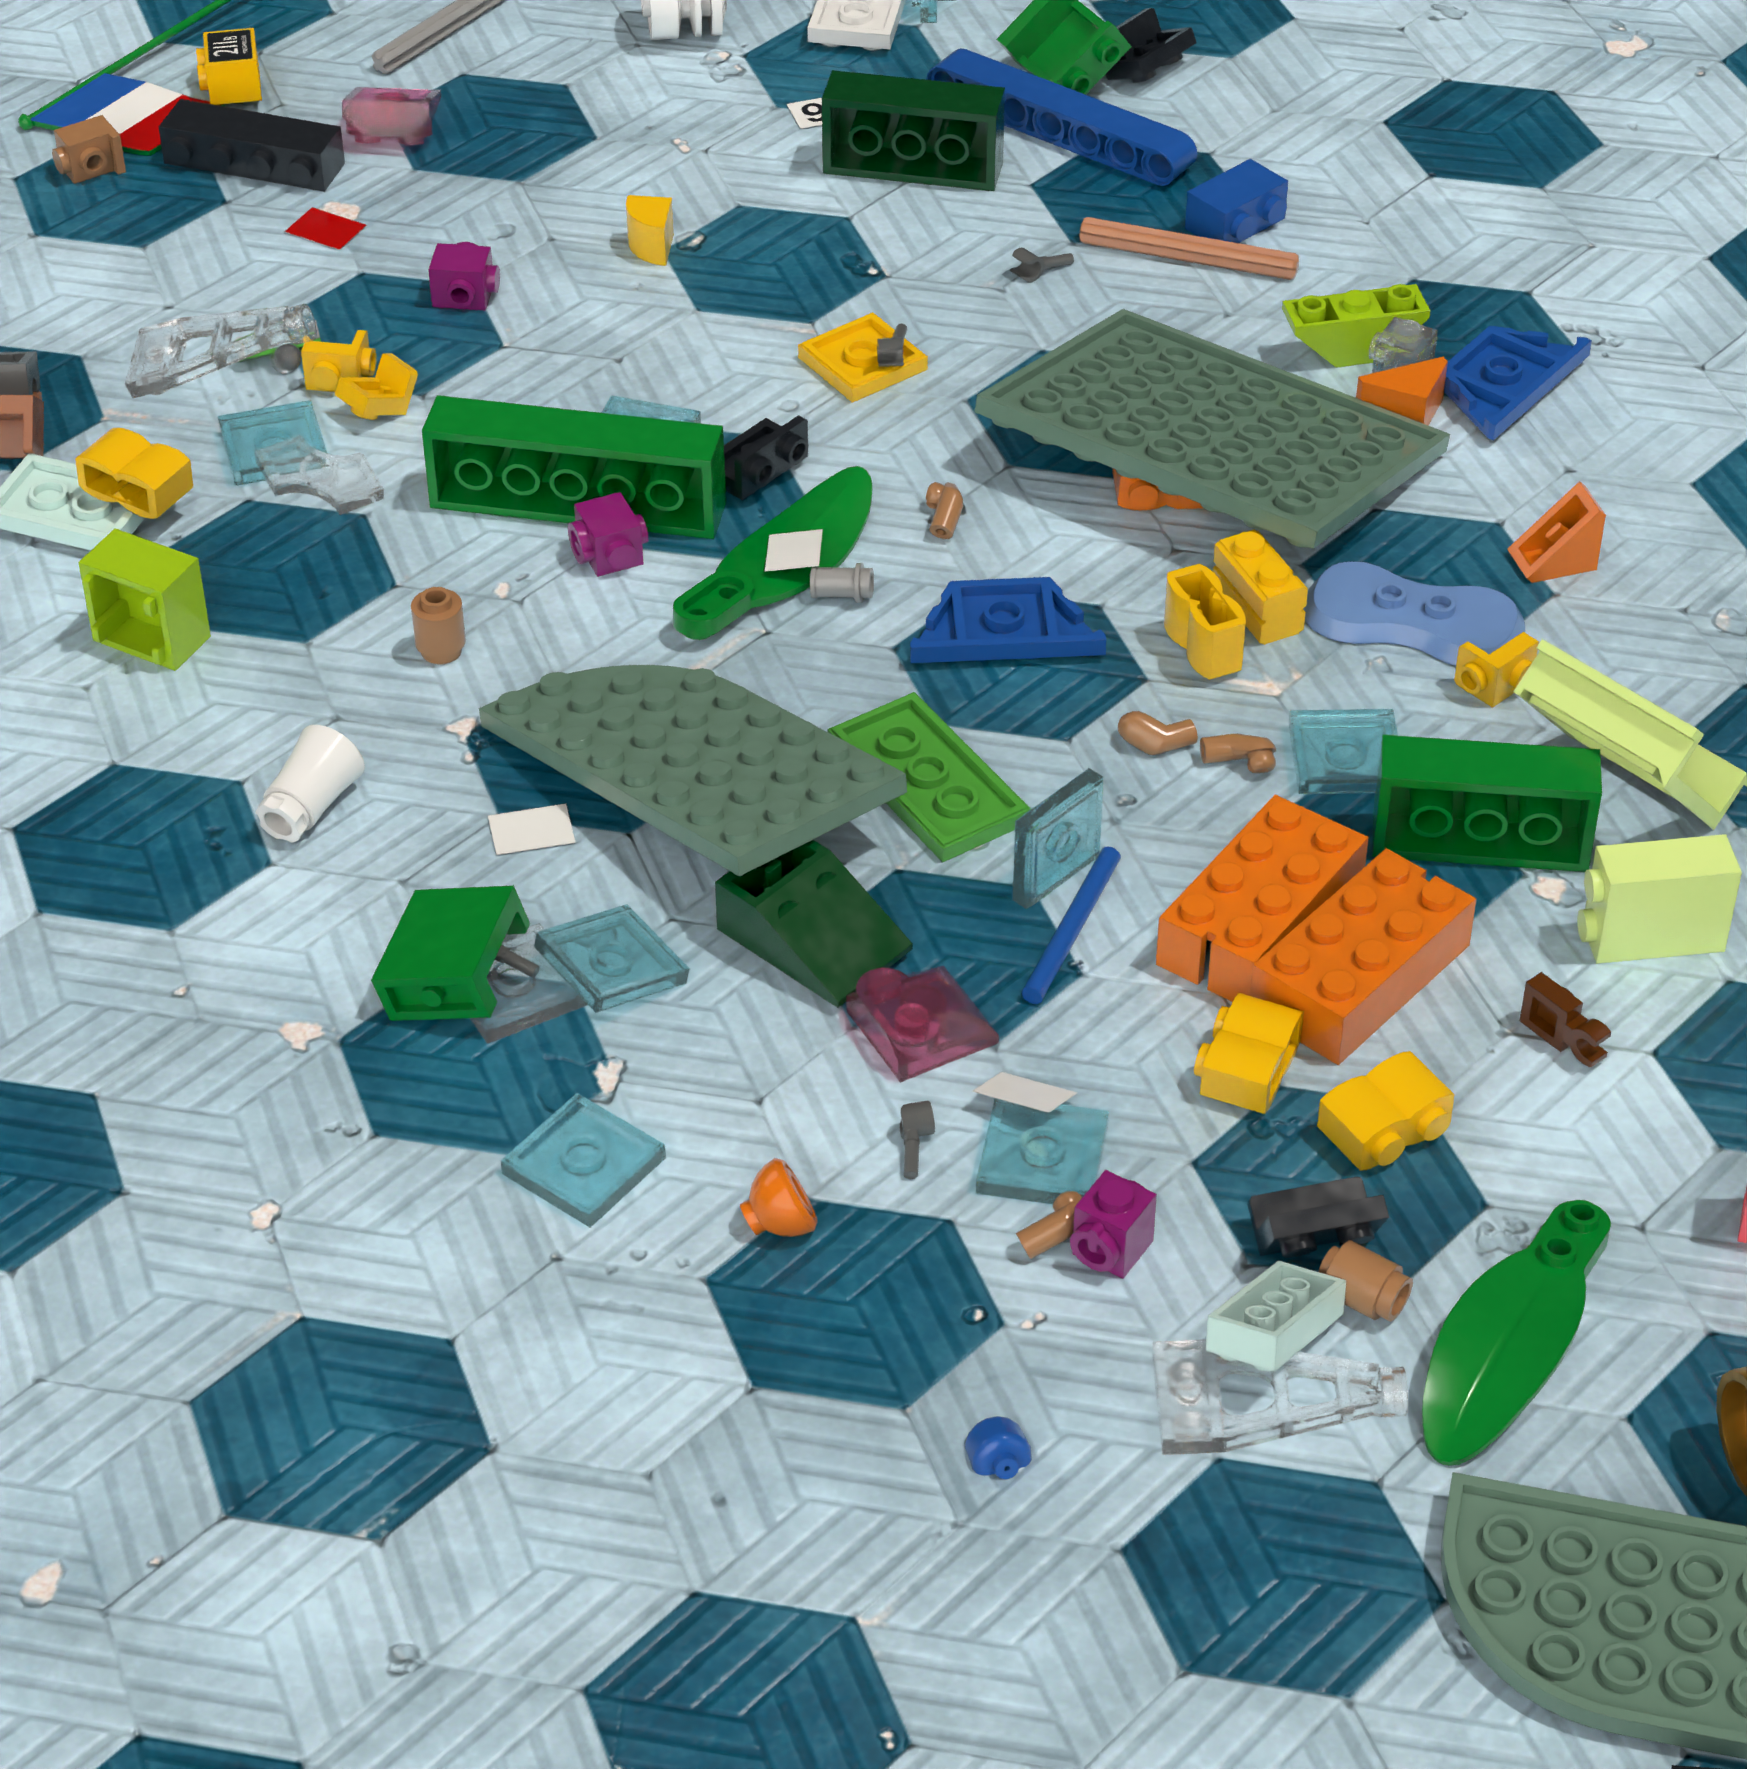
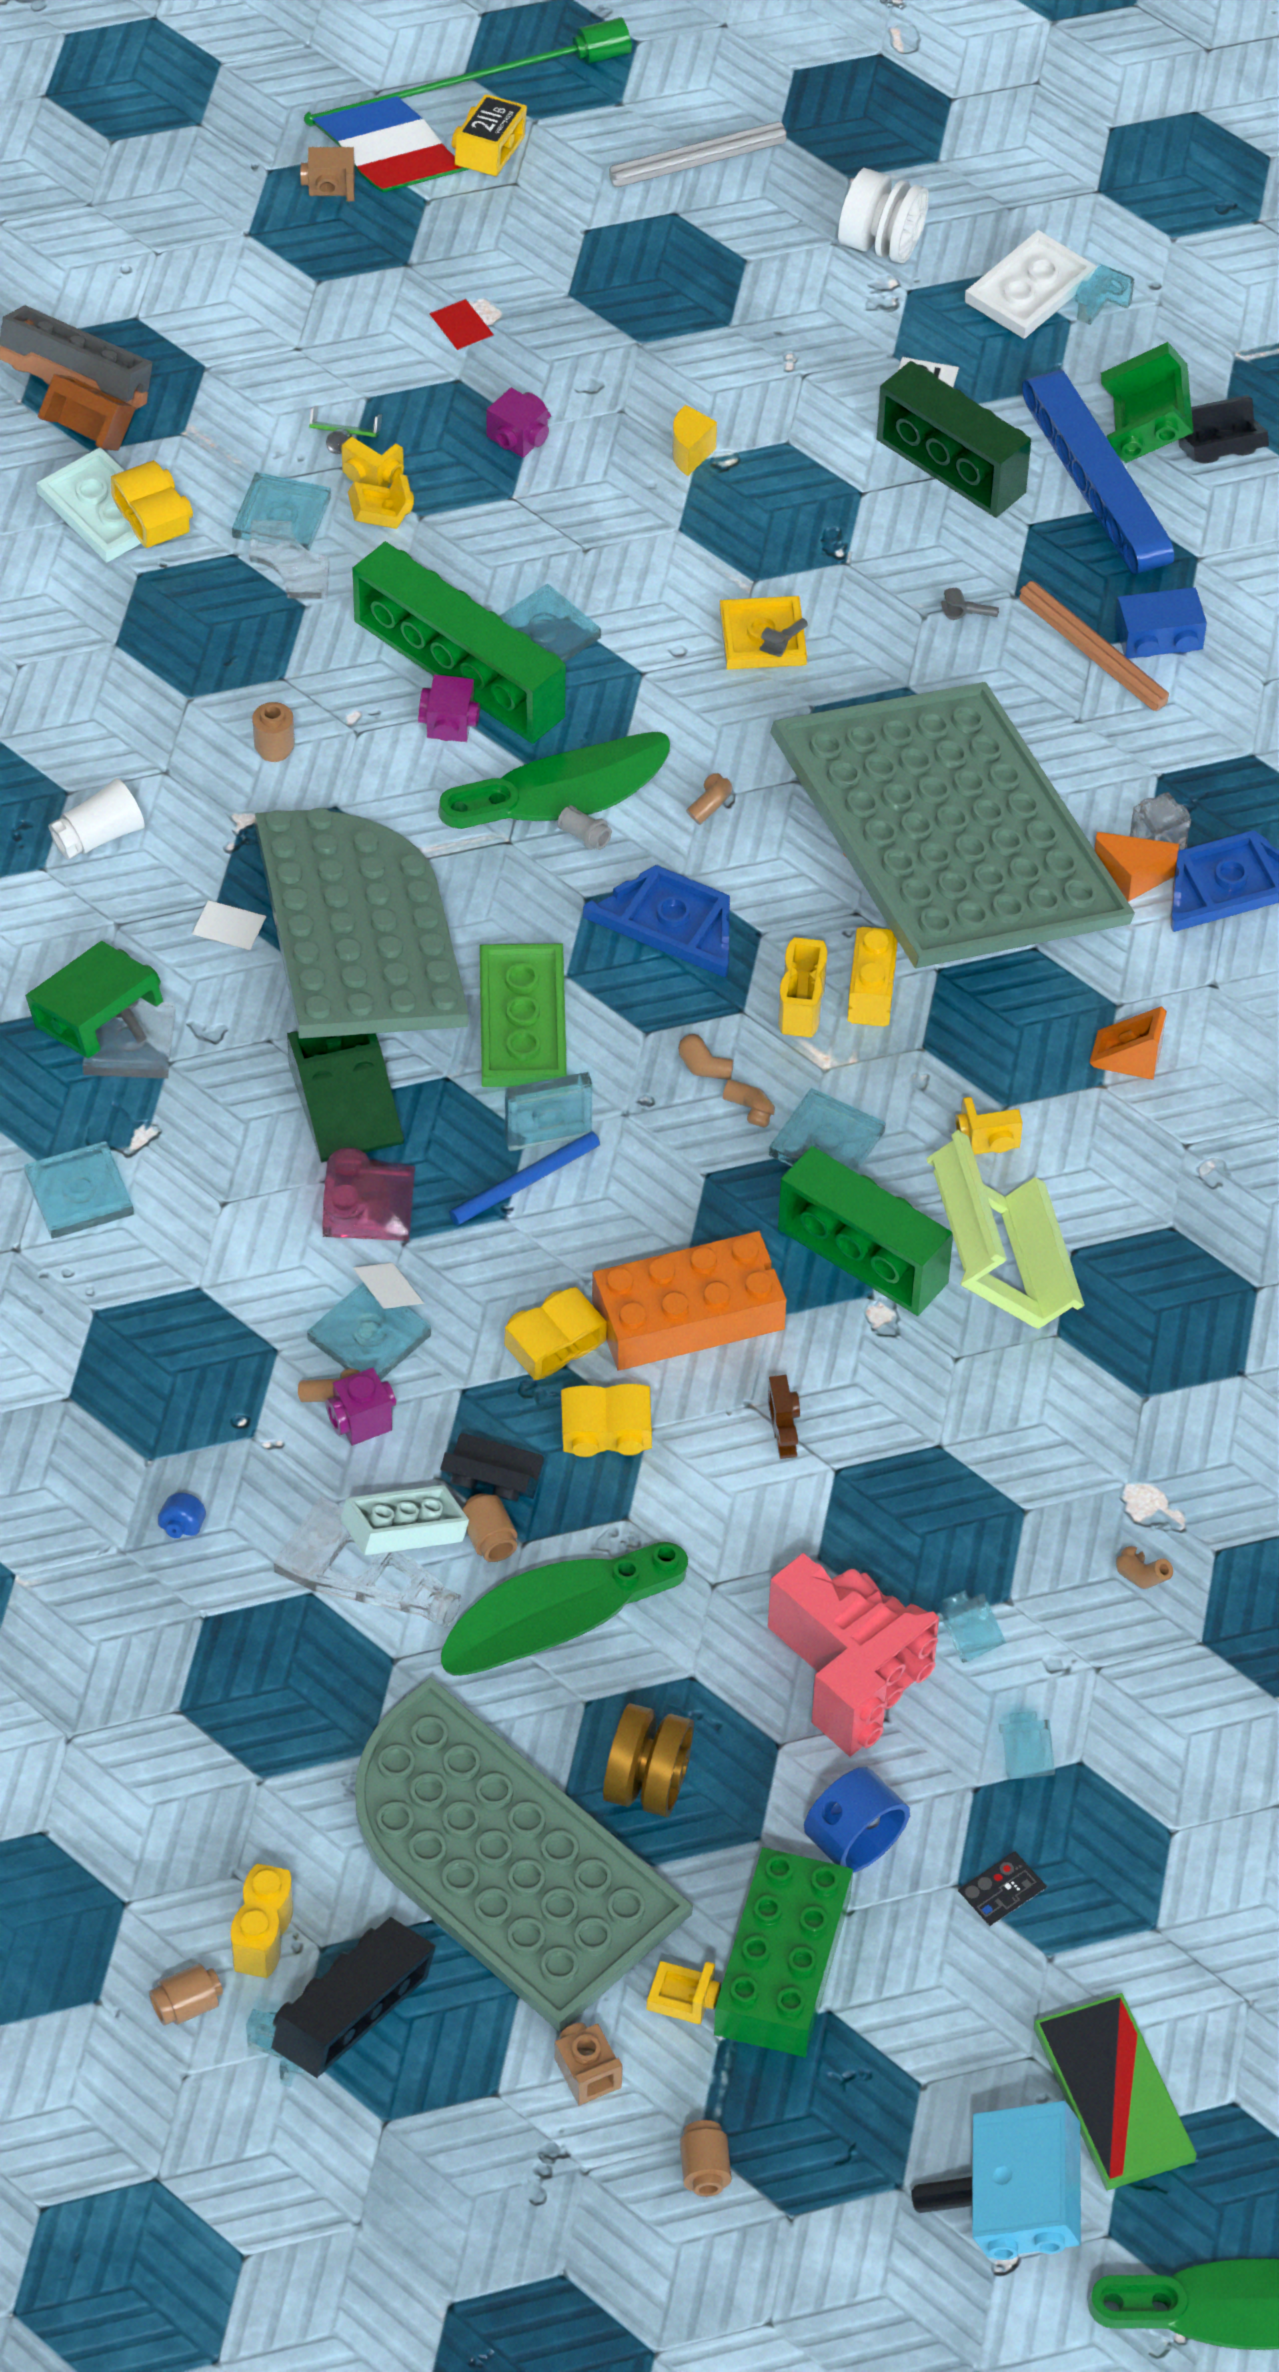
camera: 30 degrees right, 10 degrees up
lime container [78,528,211,671] -> none
clear plate [125,304,317,398] -> none
black brick [158,99,345,192] -> none
clear pink slope [342,87,441,145] -> none
clear light blue tile [534,904,690,1013] -> none
black bracket [724,415,809,501] -> none
orange brick [740,1158,817,1237] -> none
white sticker [765,529,823,572] -> none
dark grey hand [900,1101,935,1179] -> none
orange piece [1156,794,1369,1002] -> none
lime slope [1282,284,1430,368] -> none
medium blue plate [1303,562,1525,666] -> none
yellowish green brick [1577,834,1742,964] -> none

